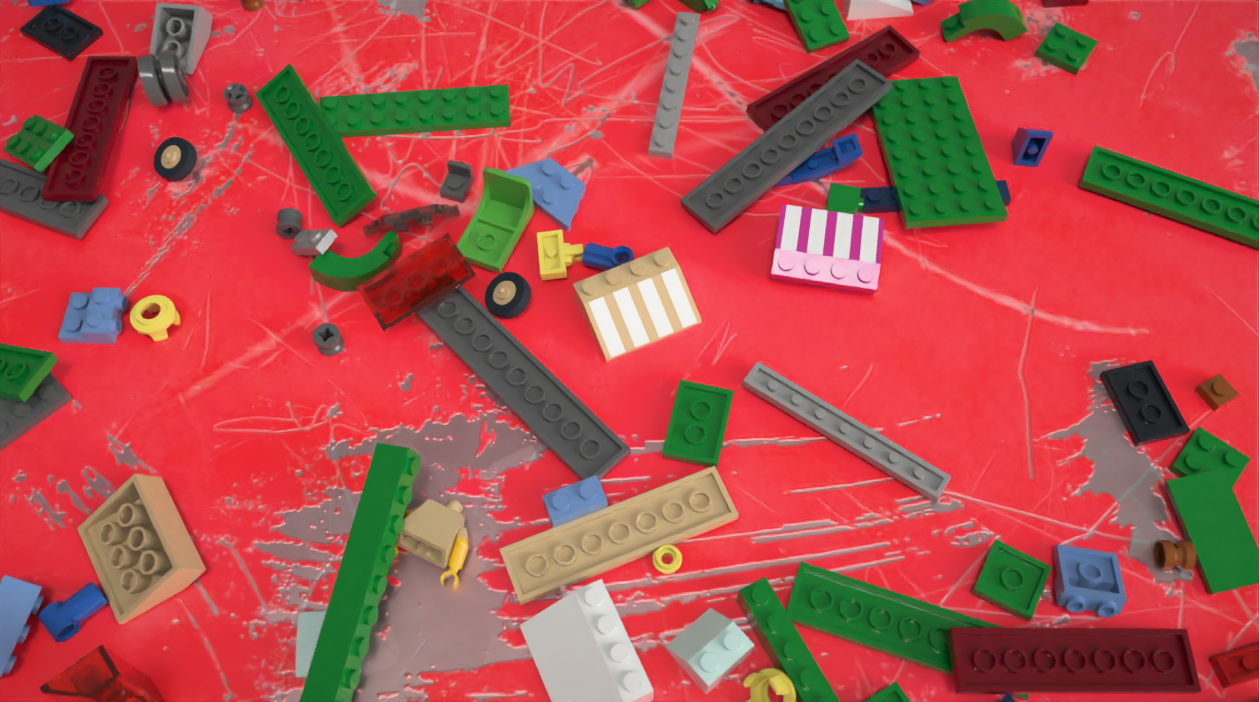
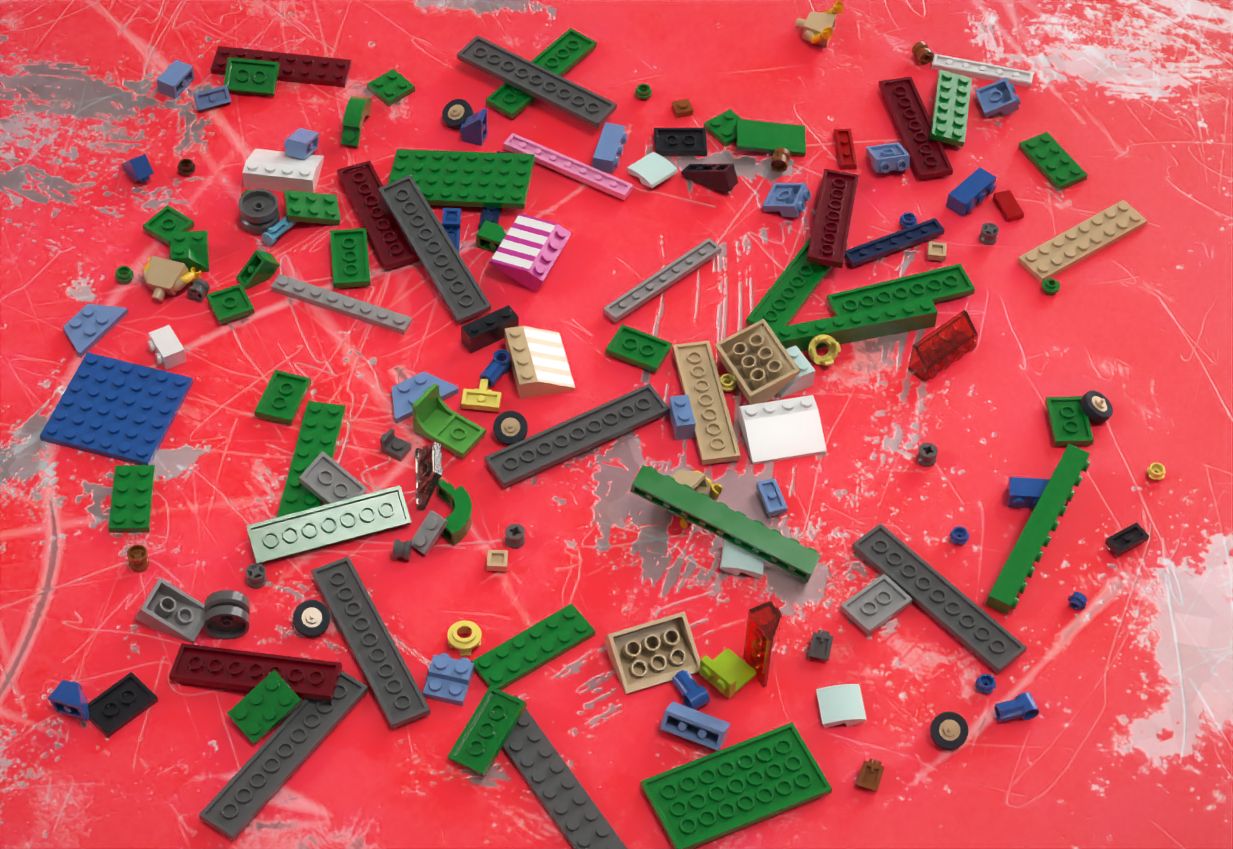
camera: 80 degrees left, 10 degrees down
clear red slope [356,233,476,332] -> none
green plate [971,539,1052,621] -> none
none -> green plate [254,370,311,425]
none -> light grey plate [297,451,368,504]
none -> dark grey plate [311,556,431,729]
none -> green plate [330,228,371,288]
none -> black wheel [442,99,473,130]
none -> dark grey plate [457,35,617,129]
none -> black brick [461,305,519,353]
none -> green plate [471,603,596,690]
none -> tan plate [487,550,508,571]
none -> bright pink plate [503,133,633,200]
none -> medium blue brick [593,122,628,174]
none -> light aqua slope [627,152,678,188]
none -> green plate [635,84,652,99]
none -> slope [681,163,739,192]
none -> lime bracket [699,649,756,698]
none -> tan slope [715,319,800,405]
none -> medium blue plate [756,478,788,517]

